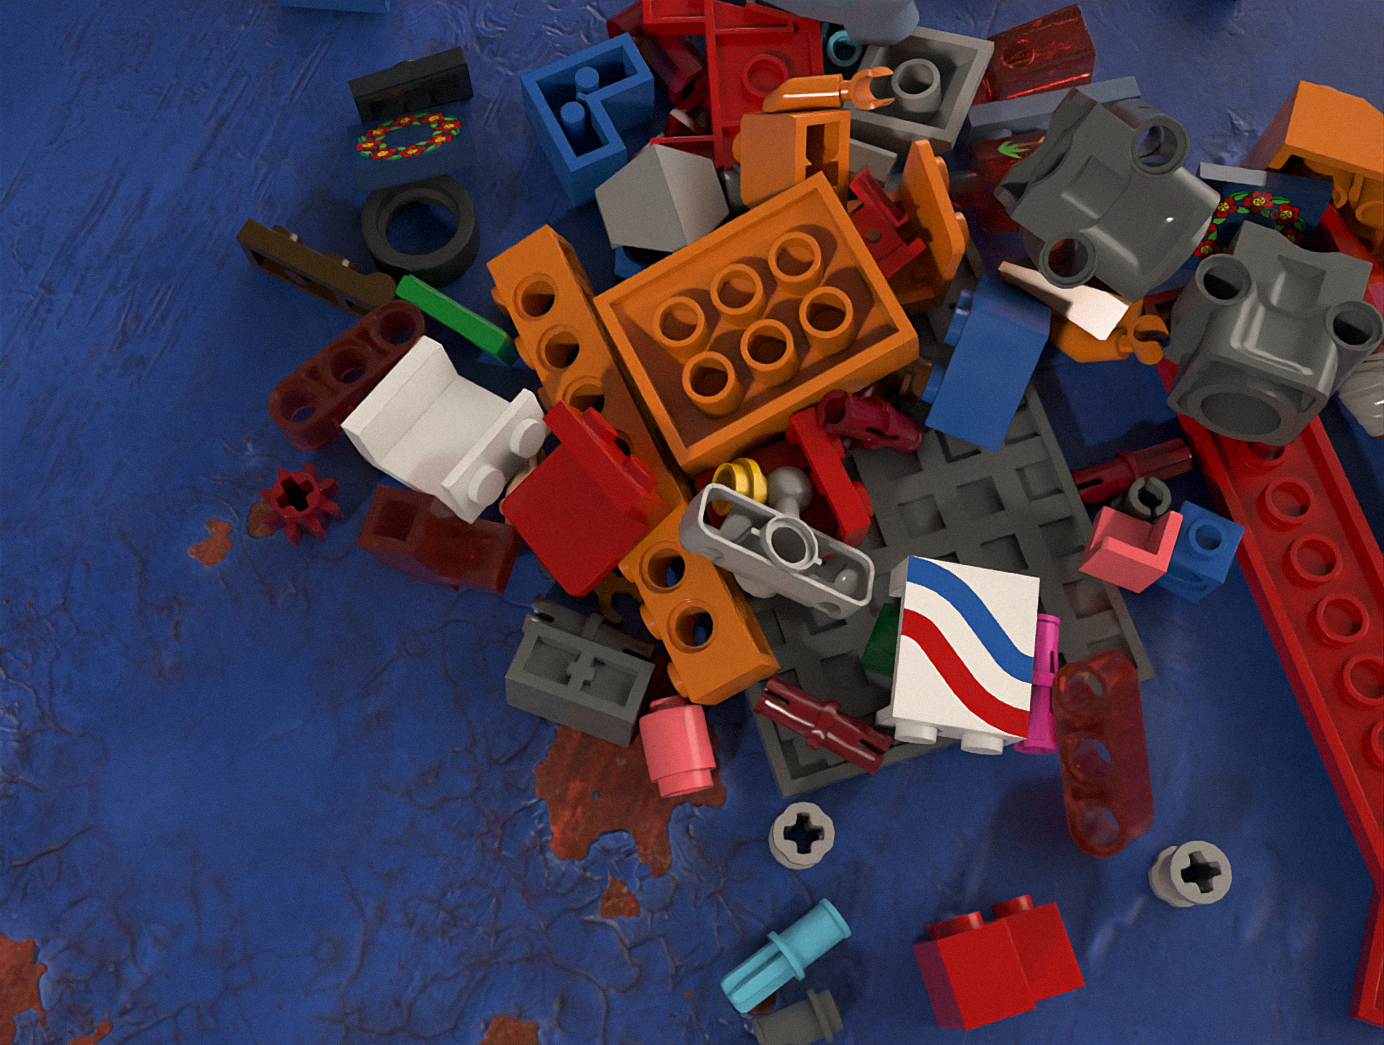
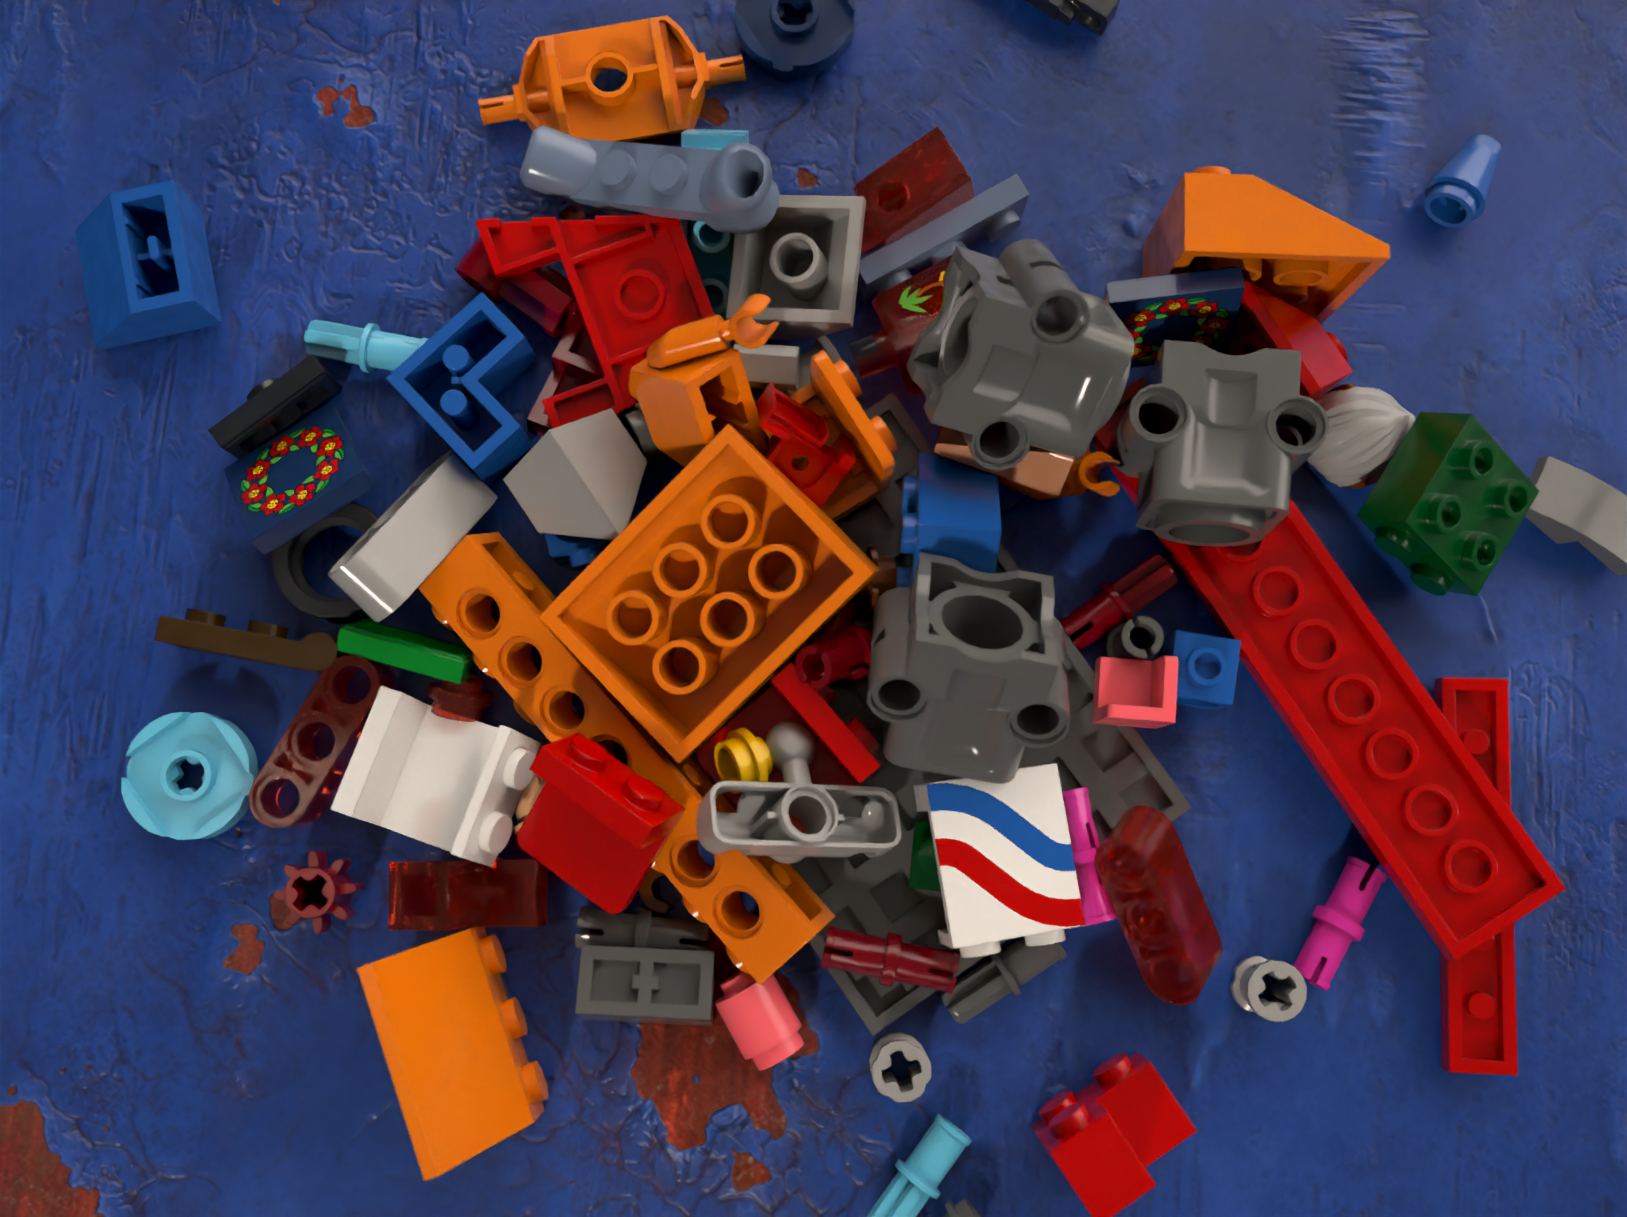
camera: 15 degrees left, 10 degrees up
none -> medium azure plate [121,712,262,840]
none -> medium azure axle [304,320,429,373]
none -> light grey beam [328,450,497,622]
none -> orange slope [357,924,549,1181]
none -> clear red plate [427,676,494,722]
none -> dark grey piece [867,552,1070,784]
none -> dark grey axle [940,936,1067,1024]
none -> dark pink pin [1292,856,1388,992]

